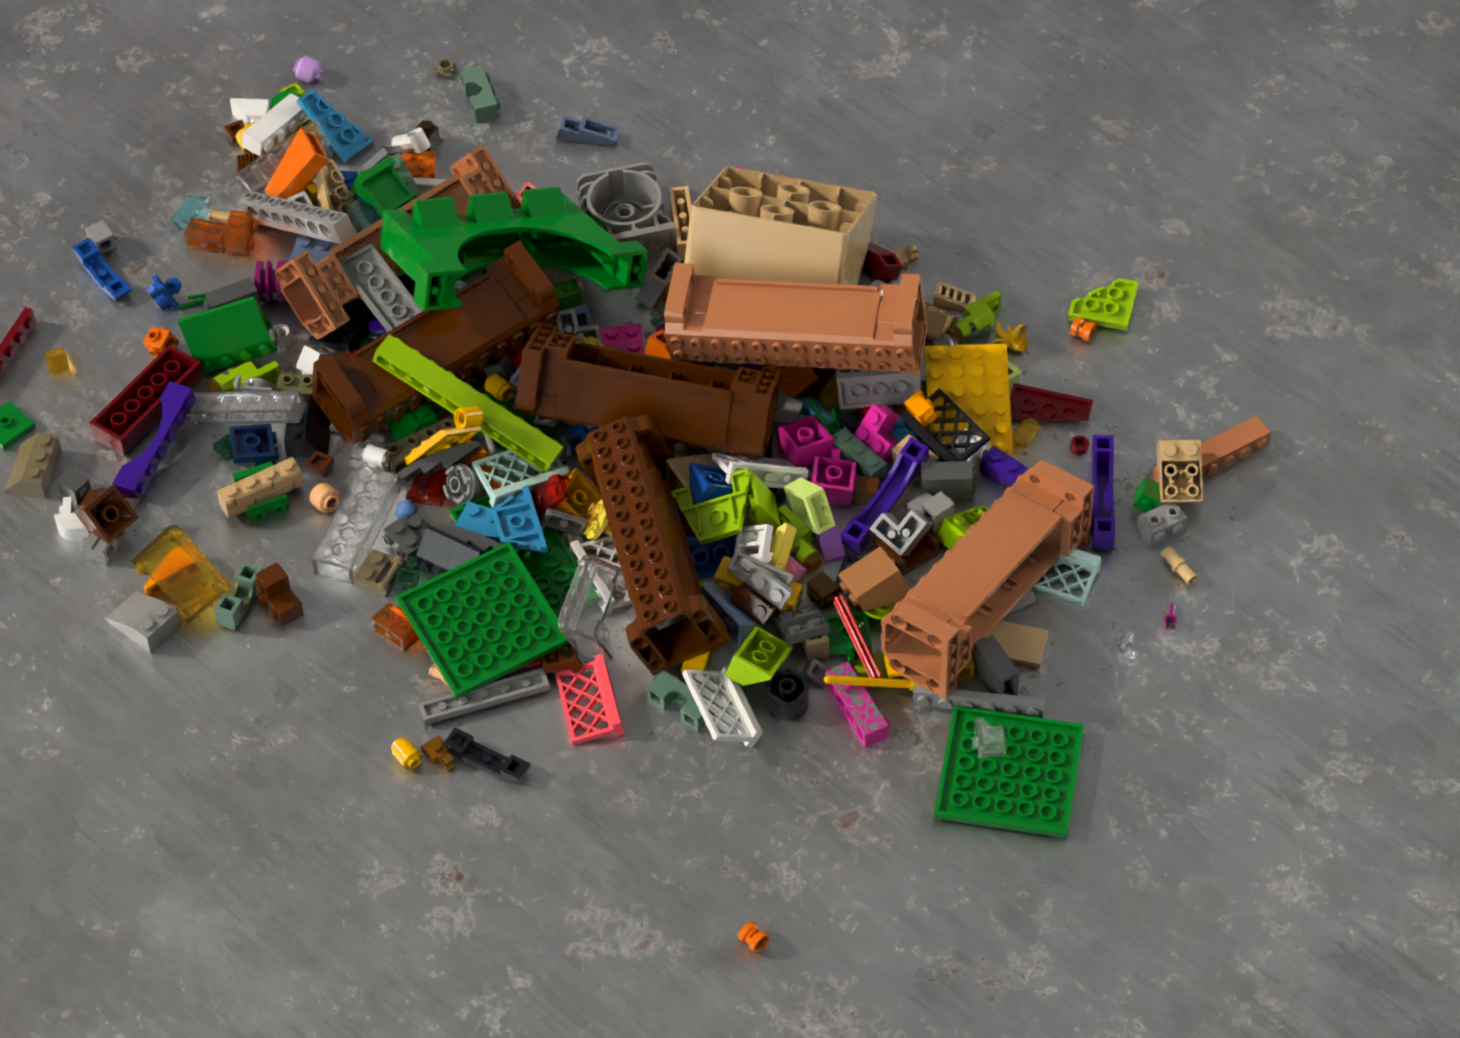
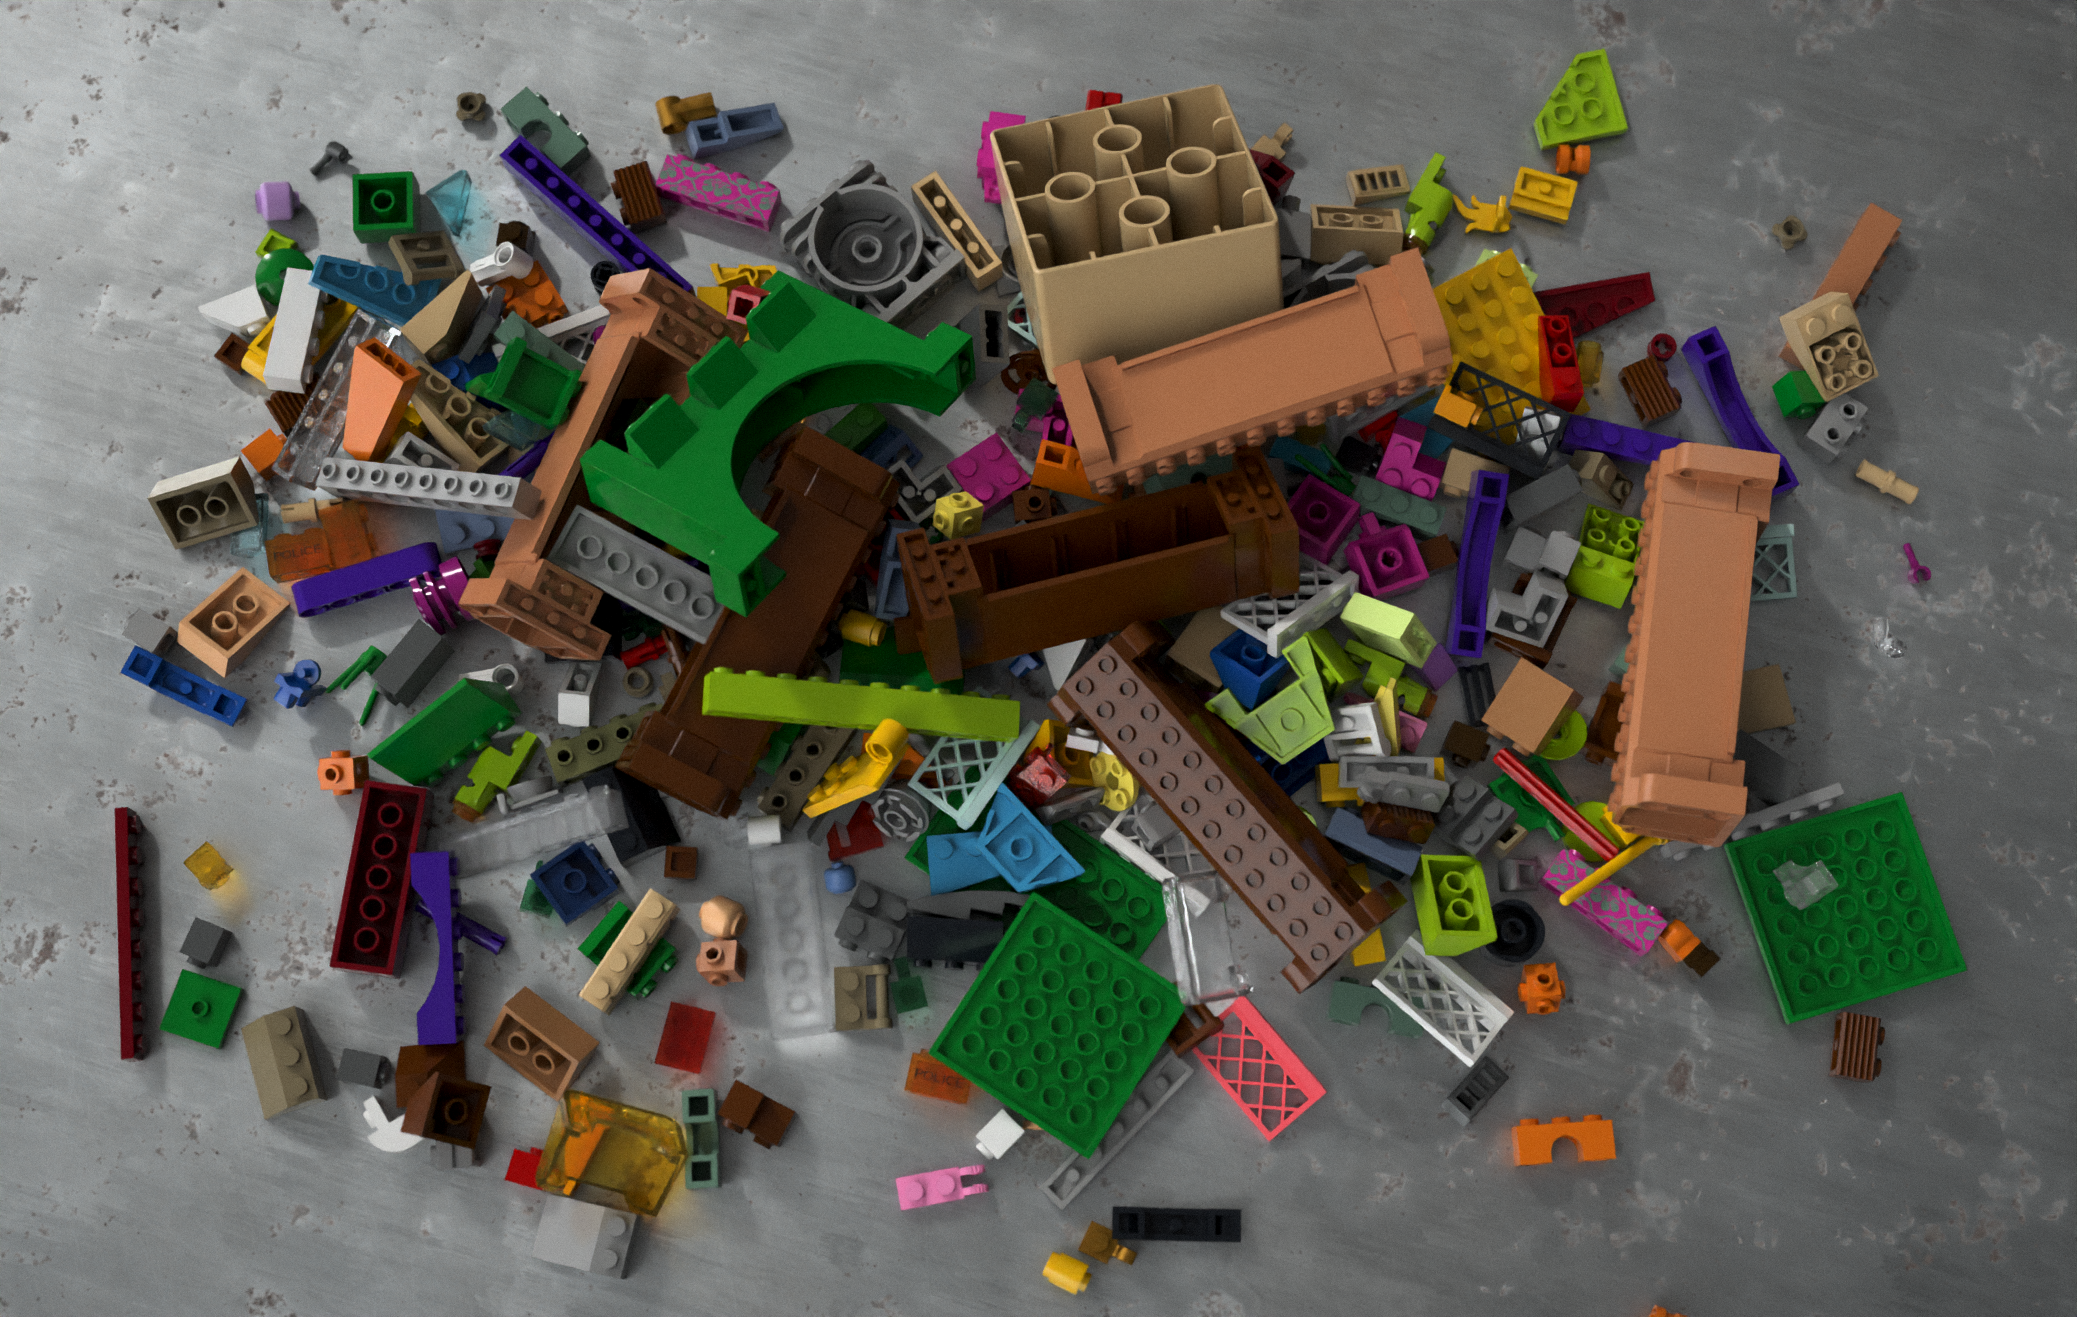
camera: 30 degrees left, 25 degrees up
none -> dark tan slope [147,456,259,550]
none -> light nougat slope [177,567,290,678]
none -> dark grey brick [179,917,233,969]
none -> orange brick [241,428,296,482]
none -> dark purple beam [291,542,442,618]
none -> dark grey hand [310,141,349,175]
none -> green brick [352,171,420,244]
none -> dark tan plate [388,230,464,286]
none -> tan slope [399,269,483,368]
none -> dark purple pin [415,897,507,955]
none -> clear light blue slope [426,170,472,237]
none -> medium nougat slope [484,986,600,1102]
none -> dark purple brick [500,135,696,297]
none -> red brick [505,1147,558,1192]
none -> reddish brown brick [611,161,667,233]
none -> clear red plate [654,1001,717,1075]
none -> pearl gold piece [655,92,717,135]
none -> dark pink brick [655,154,782,232]
none -> nougat brick [696,938,748,986]
none -> bright pink hinge [896,1164,989,1211]
none -> white brick [975,1109,1025,1161]
none -> white plate [1066,725,1115,756]
none -> light grey brick [1131,801,1181,853]
none -> dark grey slope [1441,1056,1509,1126]
none -> yellow plate [1508,166,1578,225]
none -> orange arch [1511,1114,1616,1166]
none -> orange brick [1518,963,1565,1015]
none -> red slope [1538,315,1584,412]
none -> dark tan slope [1569,449,1634,510]
none -> reddish brown brick [1617,355,1682,428]
none -> leg [1657,919,1721,981]
none -> dark tan plate [1772,215,1808,249]
none -> reddish brown brick [1829,1012,1885,1083]

